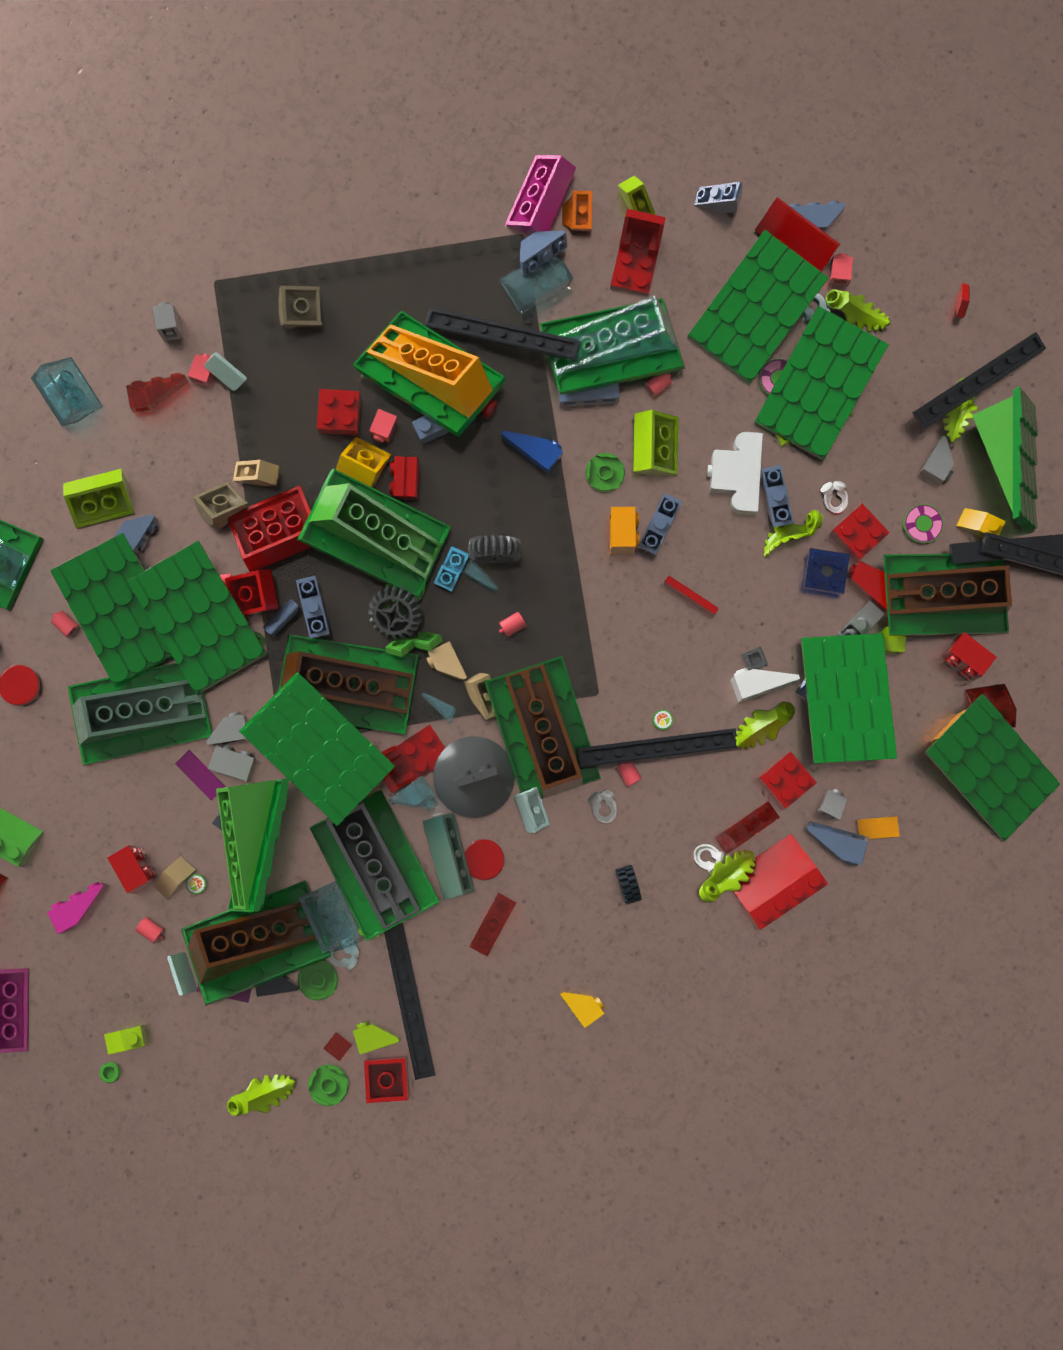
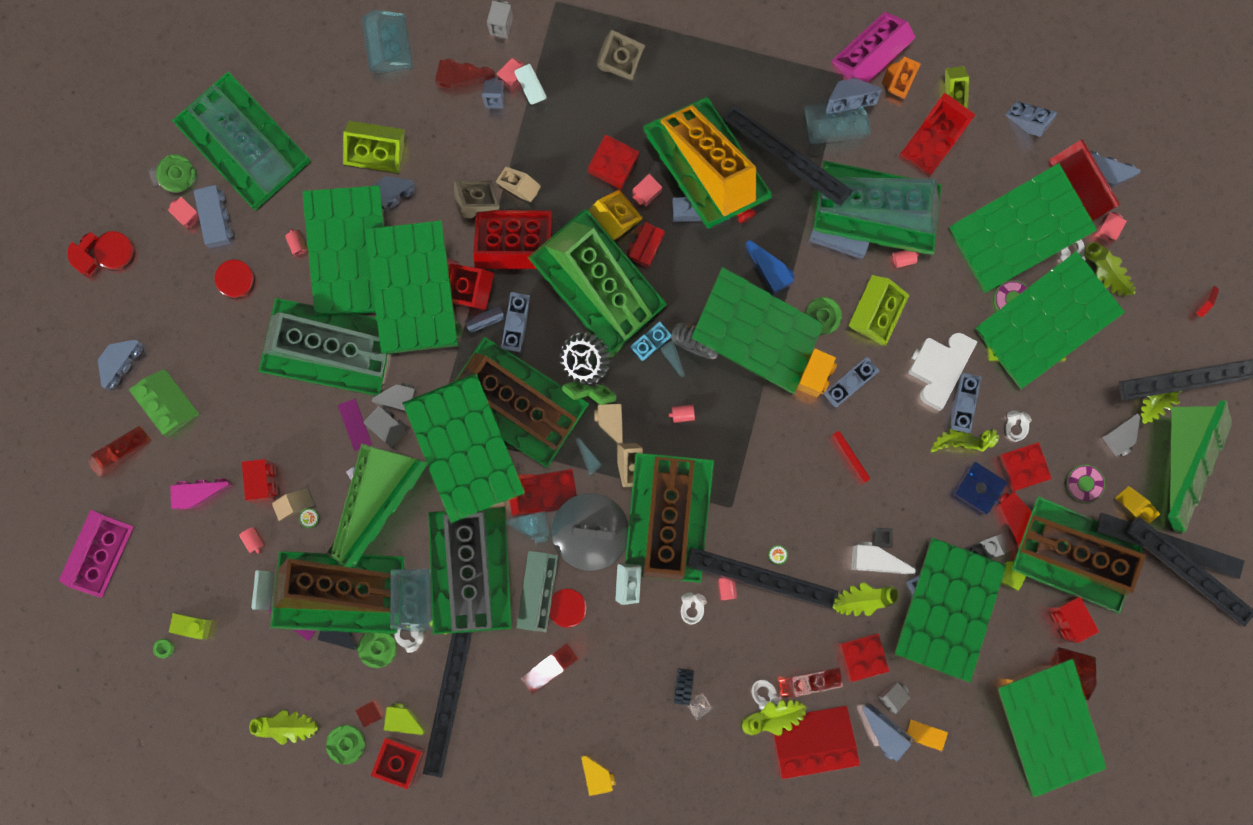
camera: 25 degrees right, 0 degrees up
none -> sand blue slope [482,78,505,108]
none -> clear slope [687,693,713,720]
none -> green piece [691,267,823,394]

